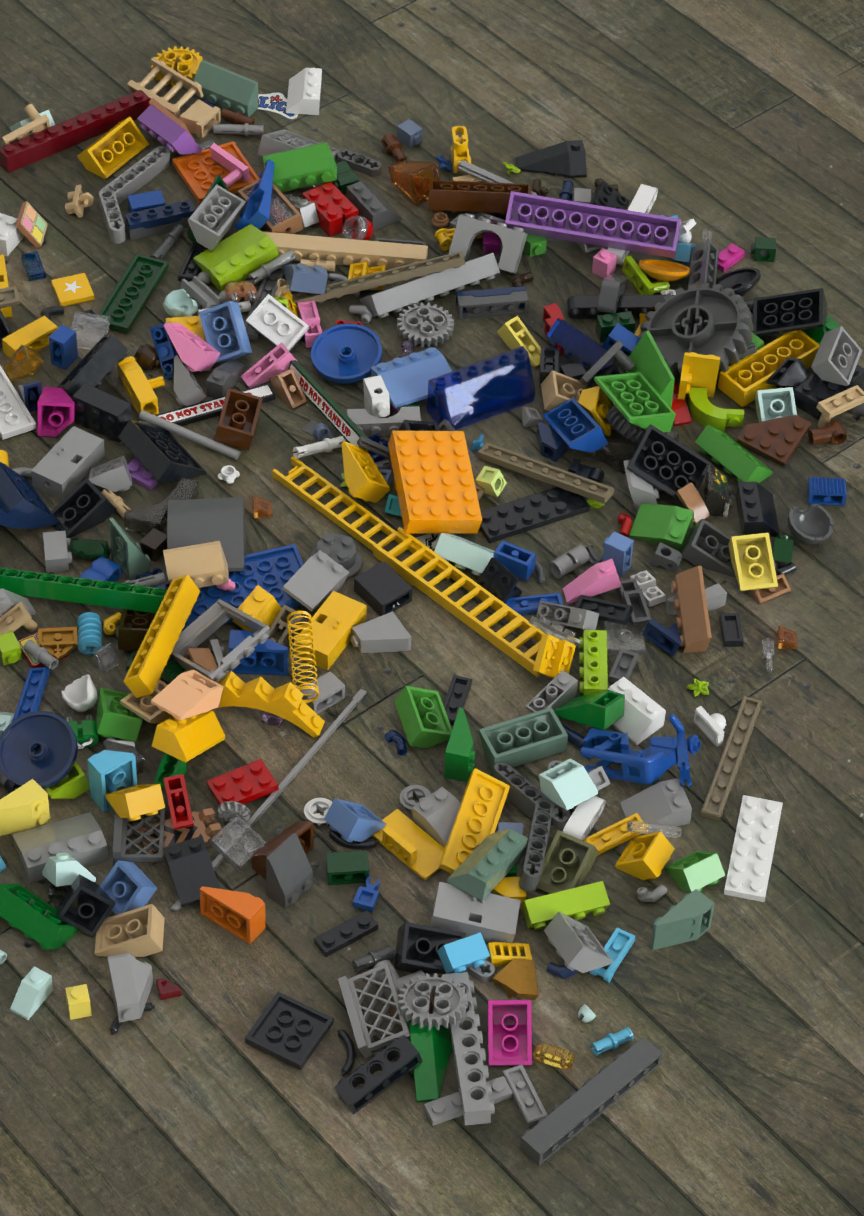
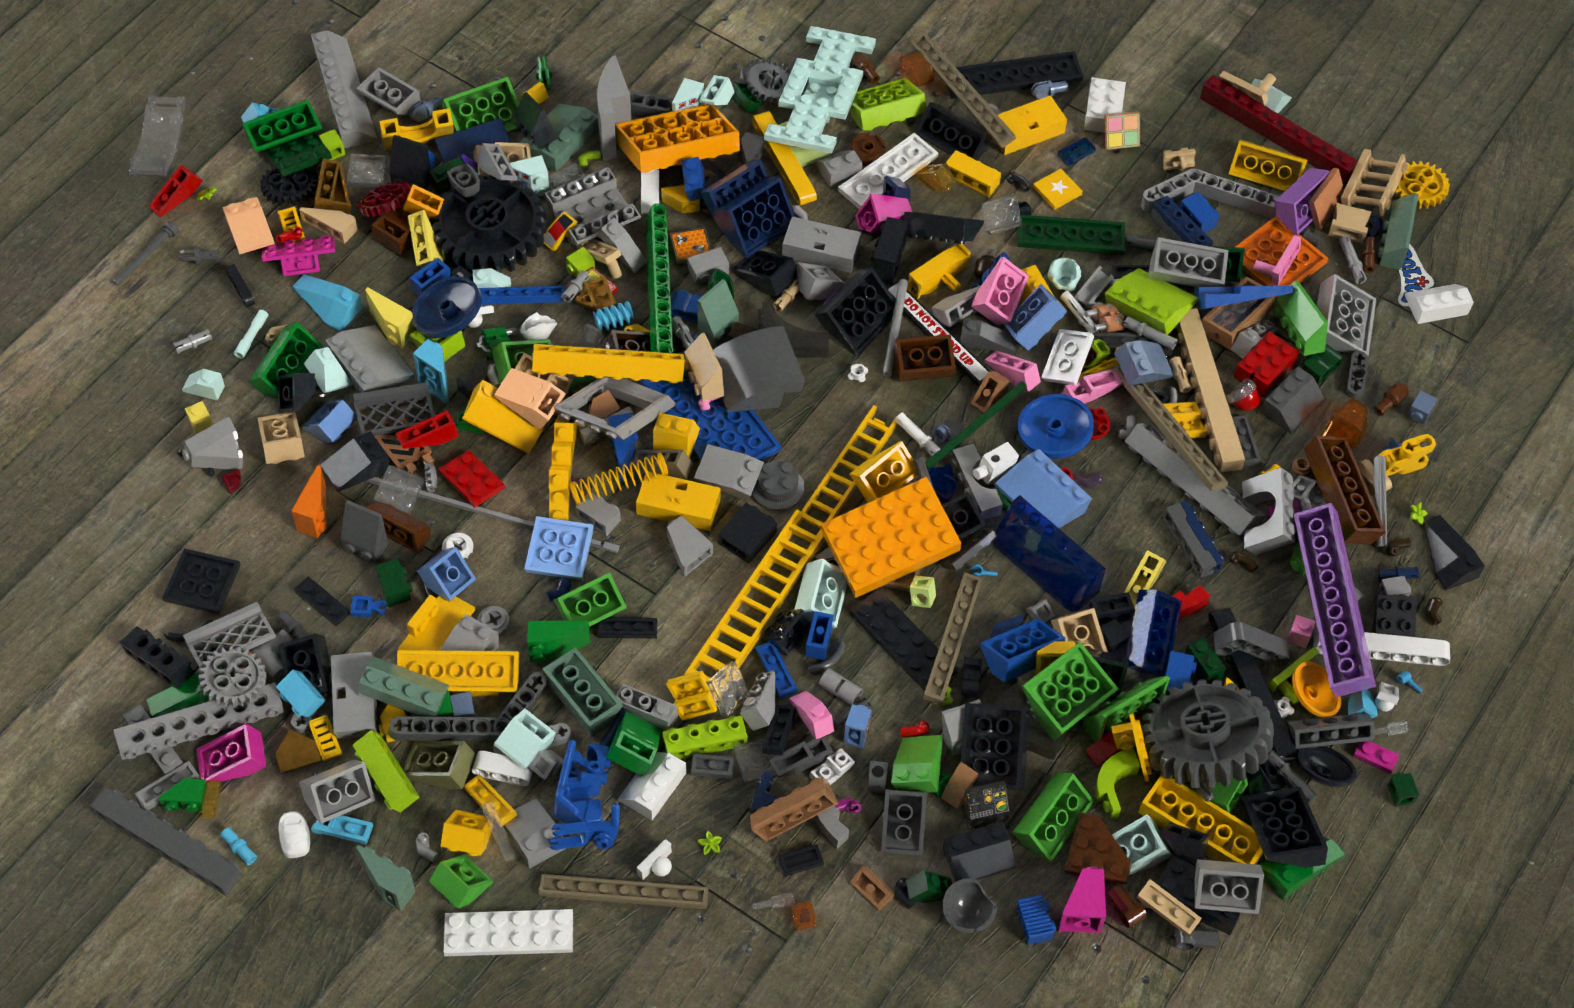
camera: 75 degrees right, 10 degrees up
blue brick [49,325,78,370] -> none
yellow slope [105,784,165,821] -> none
clear orange slope [252,496,273,518] -> none
light grey gear [397,302,454,347] -> none
light aqua hinge [578,1004,596,1023] -> none
dark grey piece [579,340,635,385] -> none
light yellow slope [728,533,778,591] -> none
none -> green slope [159,778,209,812]
none -> white piece [279,811,310,858]
none -> light blue plate [524,516,594,581]
none -> tile [670,227,711,265]
none -> dark pink slope [1058,867,1106,933]

